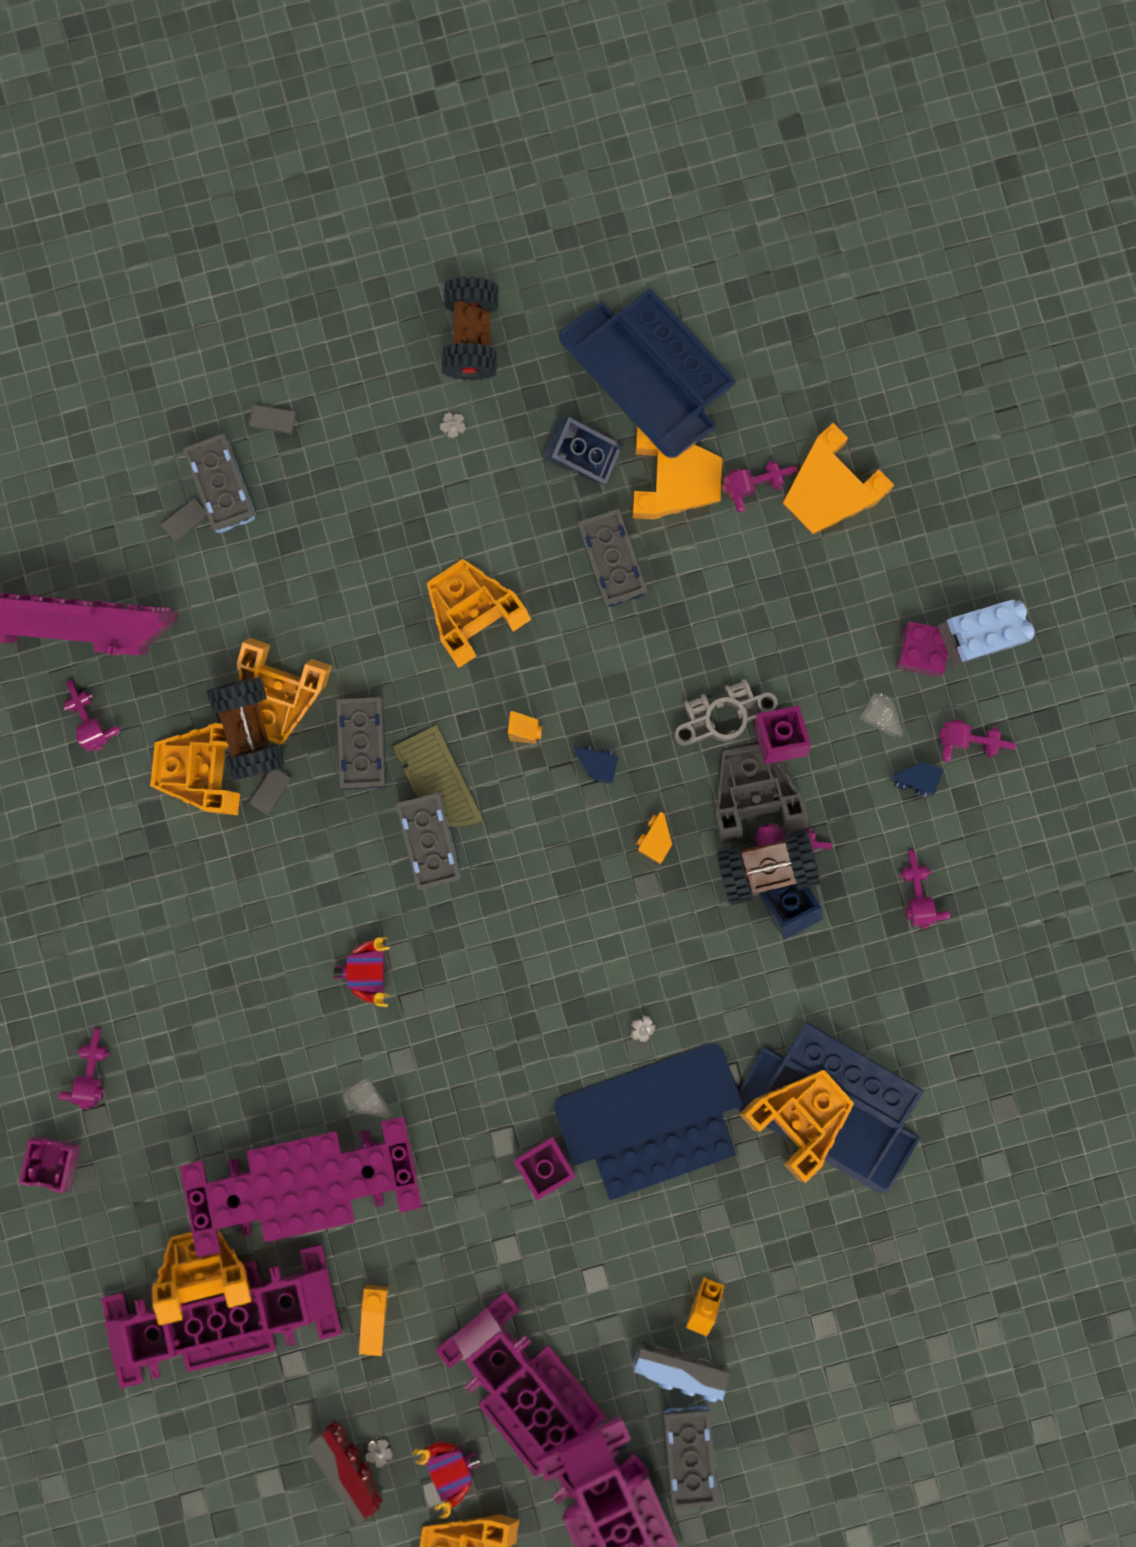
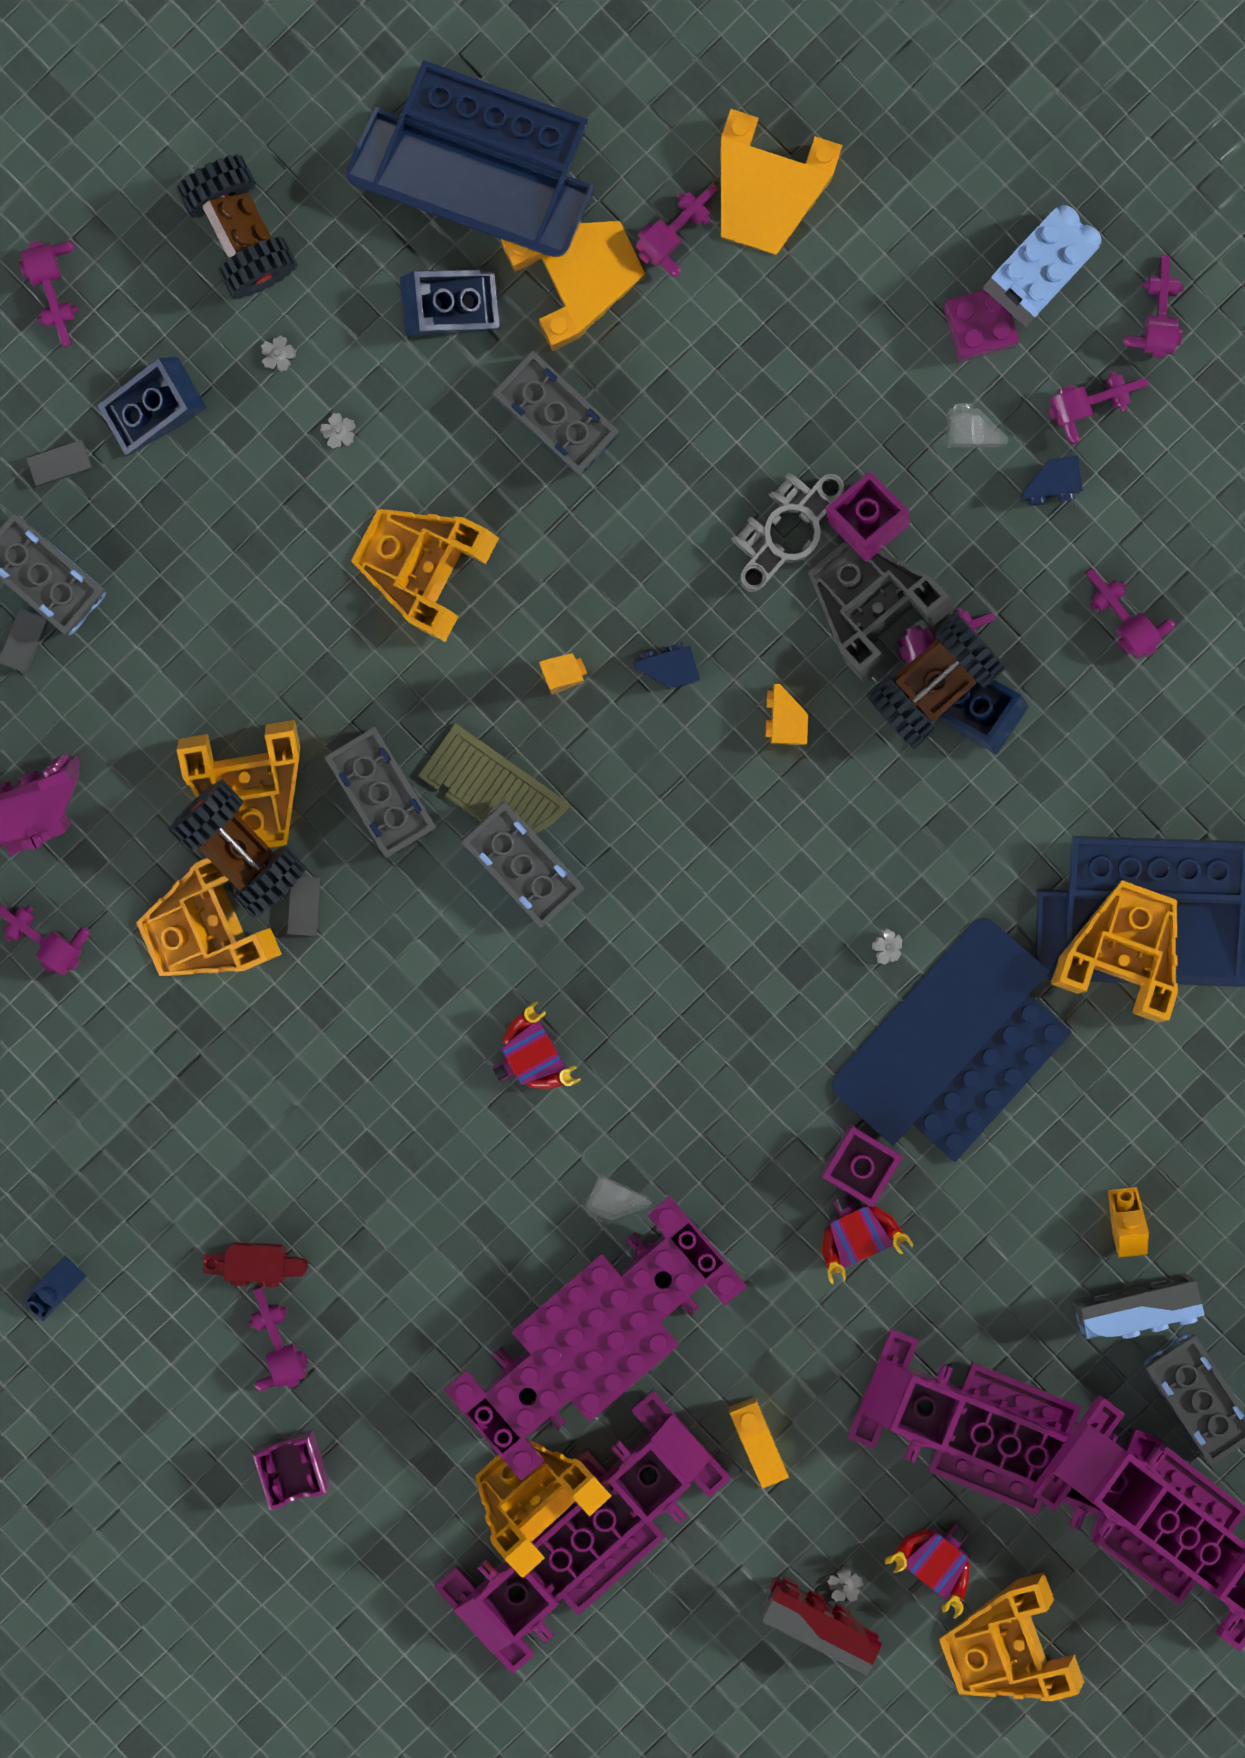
camera: 30 degrees left, 5 degrees up
none -> magenta piece [19,241,78,347]
none -> dark blue slope [97,357,206,456]
none -> dark red hinge [203,1242,309,1288]
none -> light grey plant [320,413,356,449]
none -> torso [821,1193,913,1284]
none -> magenta piece [1123,255,1184,359]

